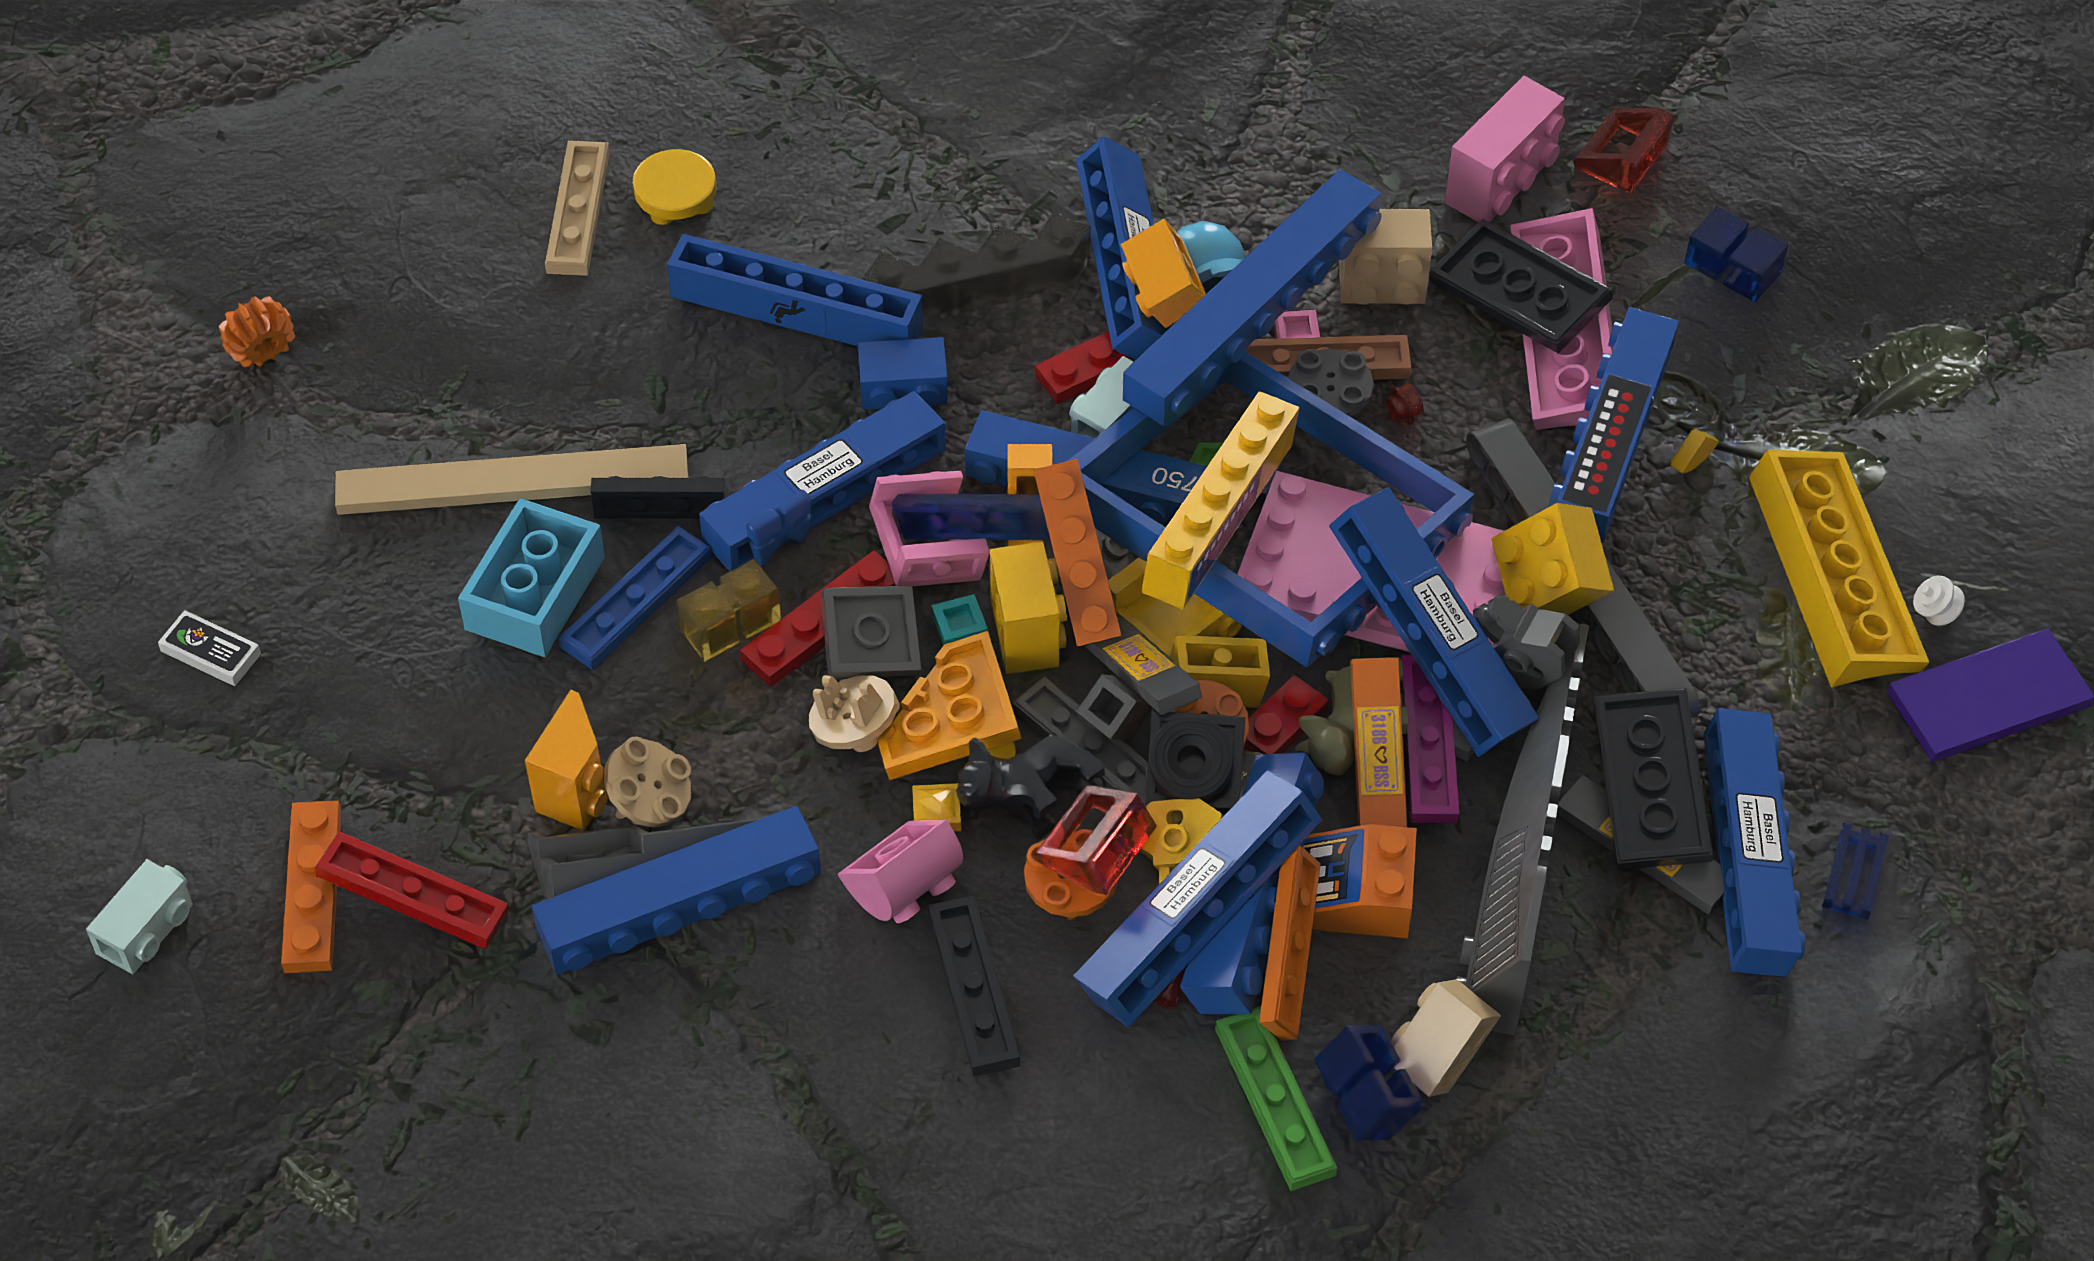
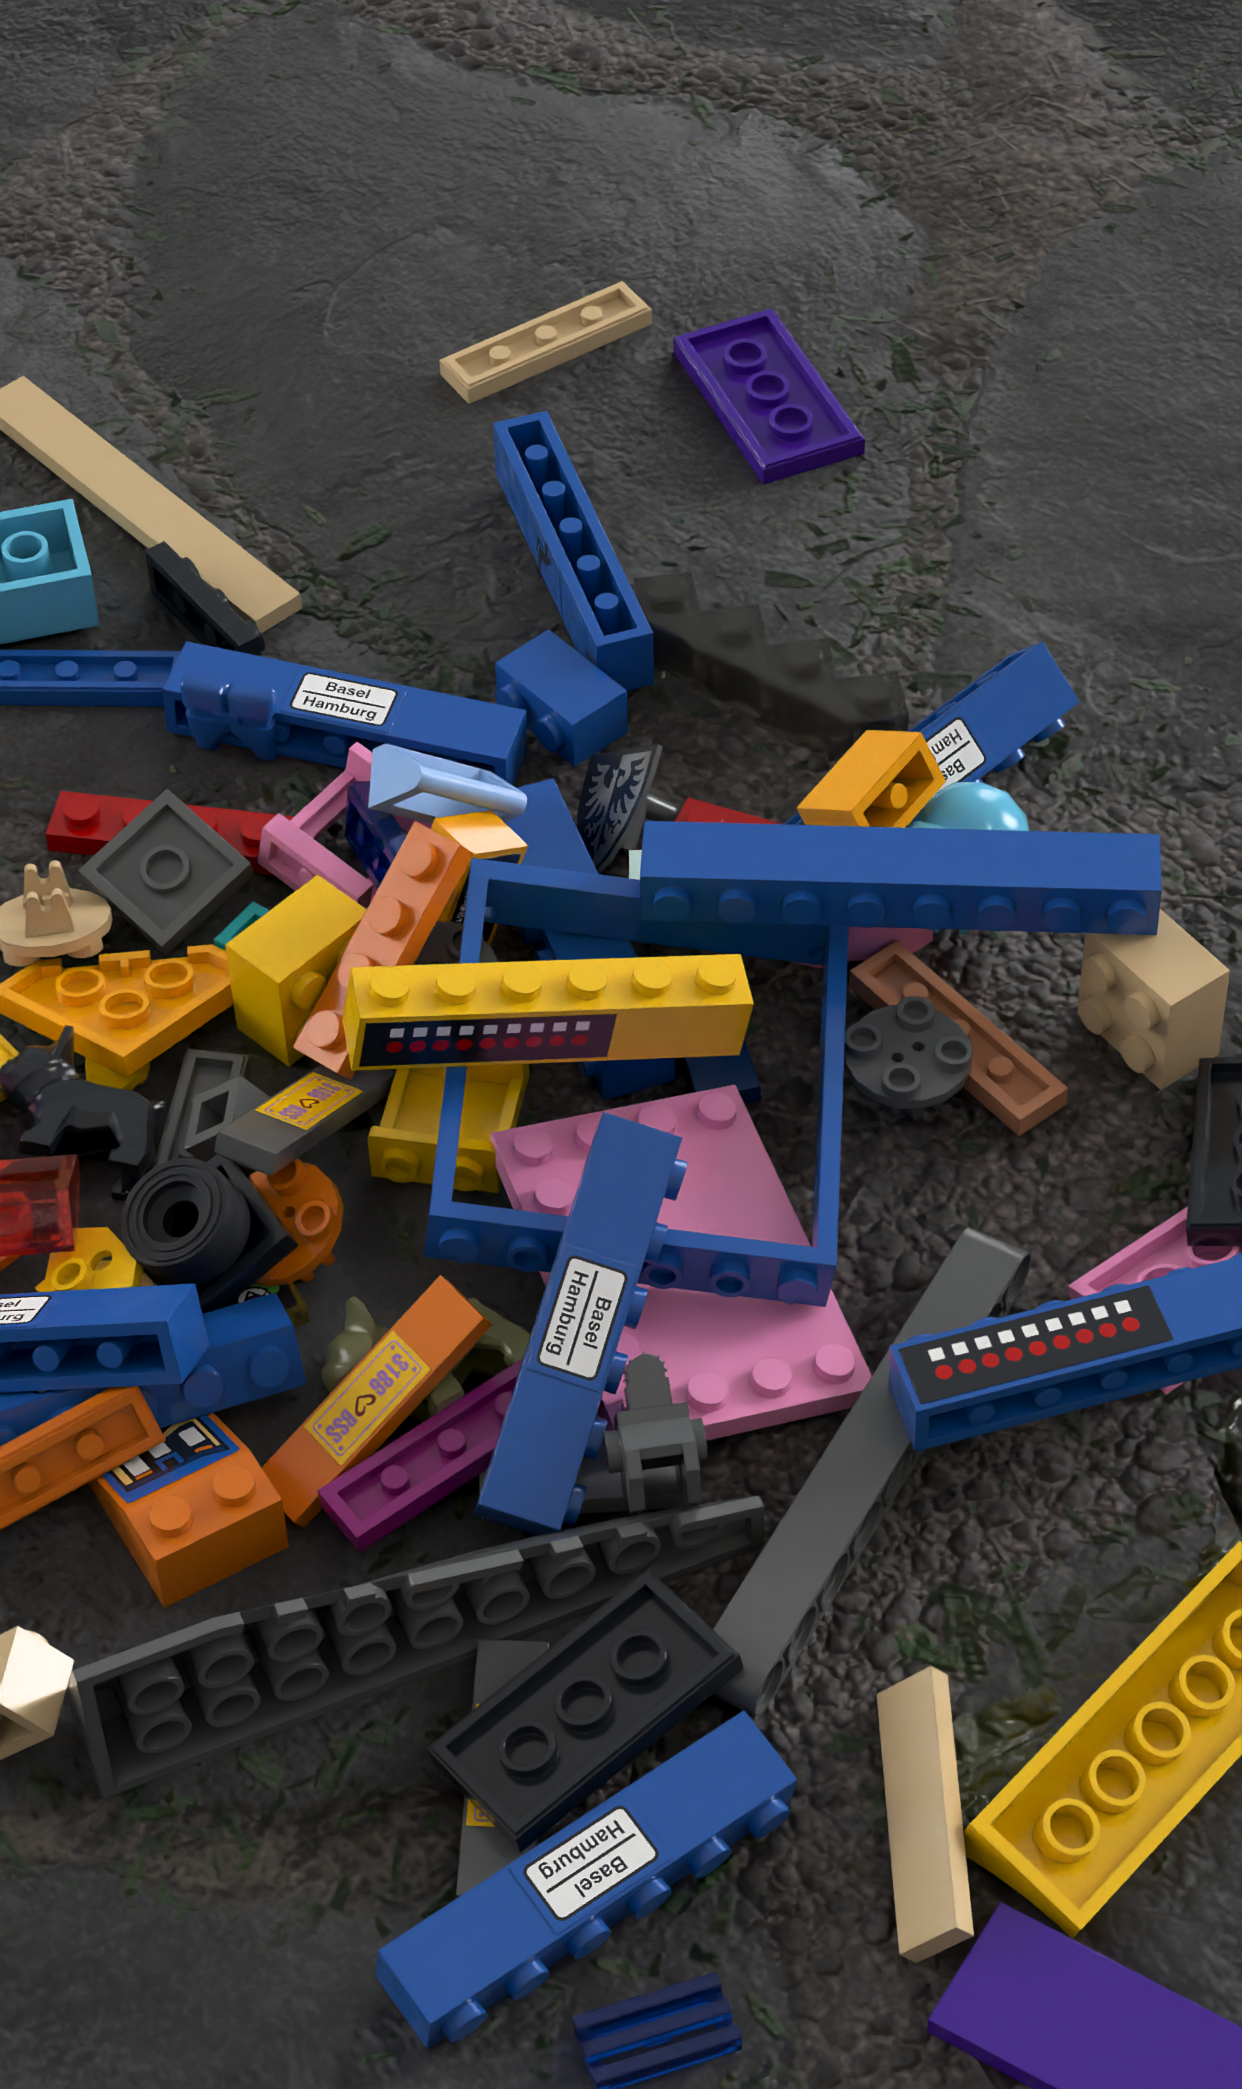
camera: 55 degrees right, 5 degrees down
orange gear [218,296,296,368] -> none
yellow tile [633,149,716,225] -> none
clear yellow piece [677,559,781,662] -> none
yellow brick [1169,635,1270,708] -> none
red plate [1244,675,1329,756] -> none
bright pink tile [1273,310,1320,339] -> none
clear red plate [1386,383,1424,425] -> none
yellow brick [1491,503,1614,615] -> none
yellow tile [1670,429,1719,474] -> none
white wheel [1913,576,1965,626] -> none
none -> light blue tile [368,744,527,824]
none -> shield [577,744,678,875]
none -> dark purple tile [673,309,865,485]
none -> tan tile [876,1666,974,1963]

